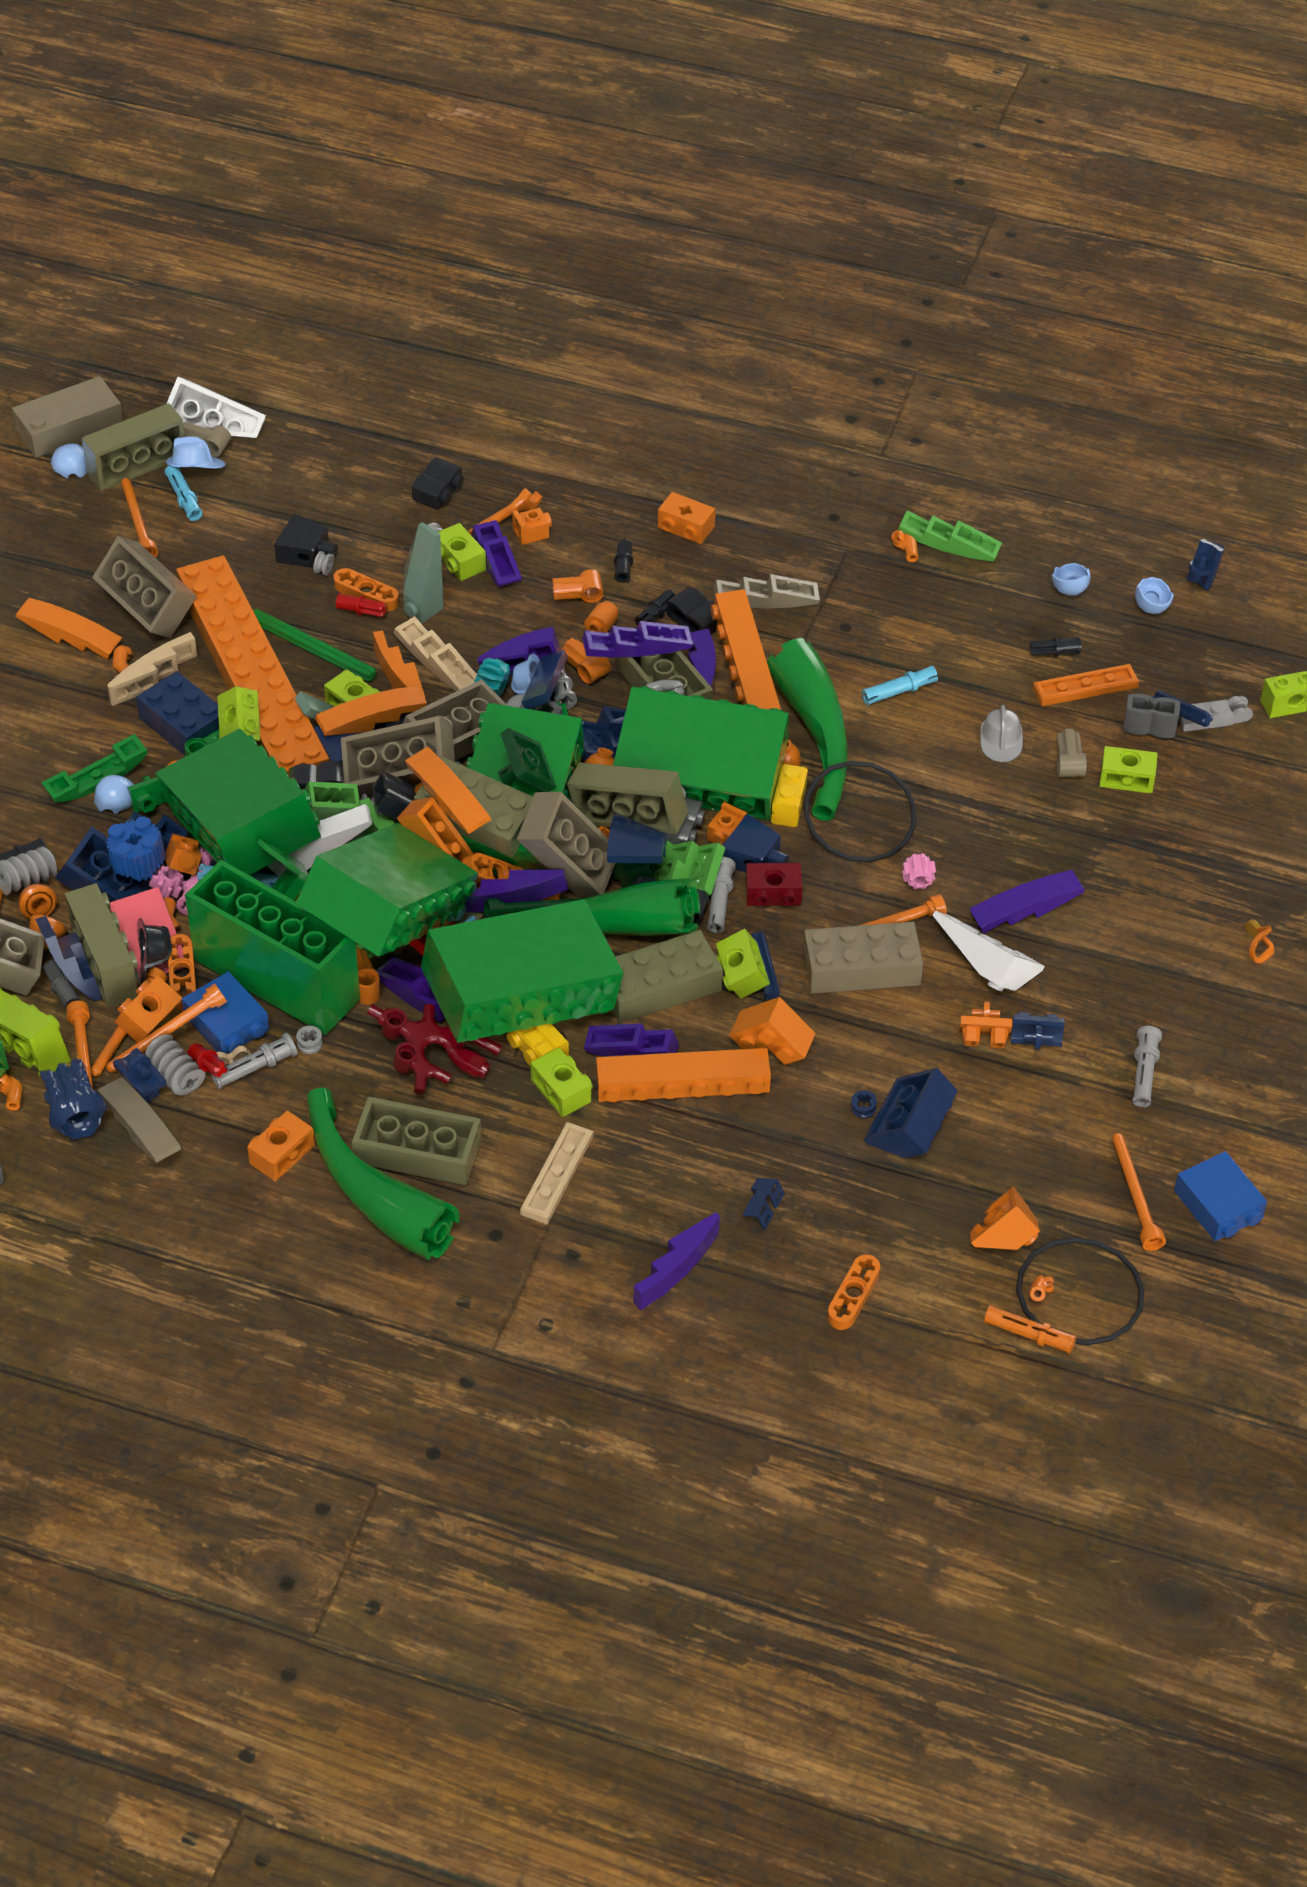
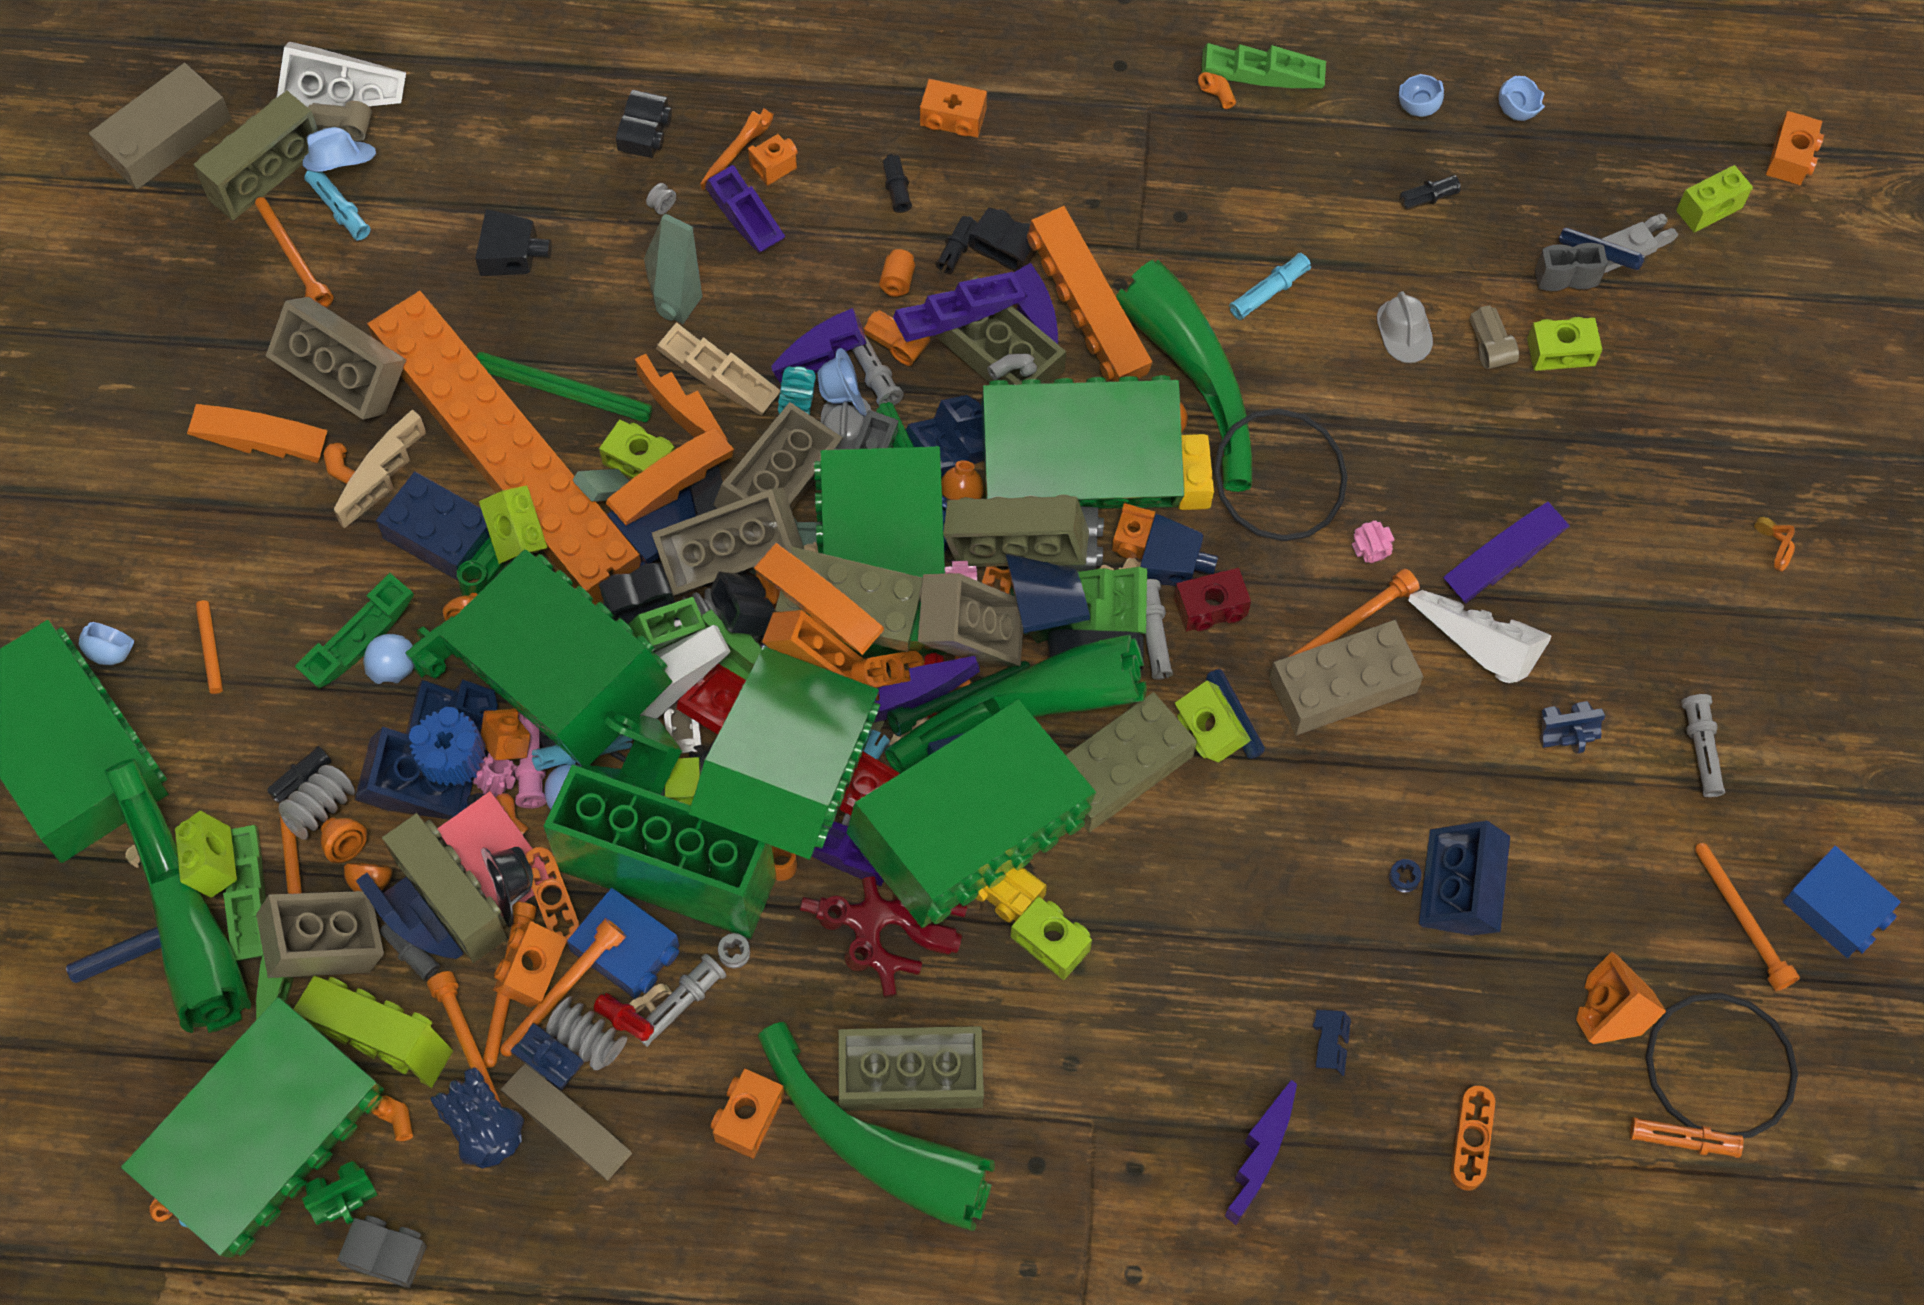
camera: 15 degrees left, 15 degrees up
light blue hair [51,444,87,478] -> none
light grey bush [314,551,334,576] -> none
orange beam [334,568,399,611] -> none
red axle [336,593,387,617] -> none
lime brick [438,523,486,581] -> none
dark green tile [498,728,557,792] -> none
tan tile [520,1122,593,1224] -> none
dark blue tile [521,649,568,709] -> none
orange piece [552,570,603,603] -> none
dark purple slope [584,1023,679,1057] -> none
orange brick [596,1048,771,1102] -> none
dark tan slope [713,574,820,609] -> none
orange brick [729,997,816,1065] -> none
orange hips [959,1001,1012,1048] -> none
orange arm [1028,1275,1054,1301] -> none
orange tile [1033,664,1139,707] -> none
dark blue hips [1187,539,1225,590] -> none

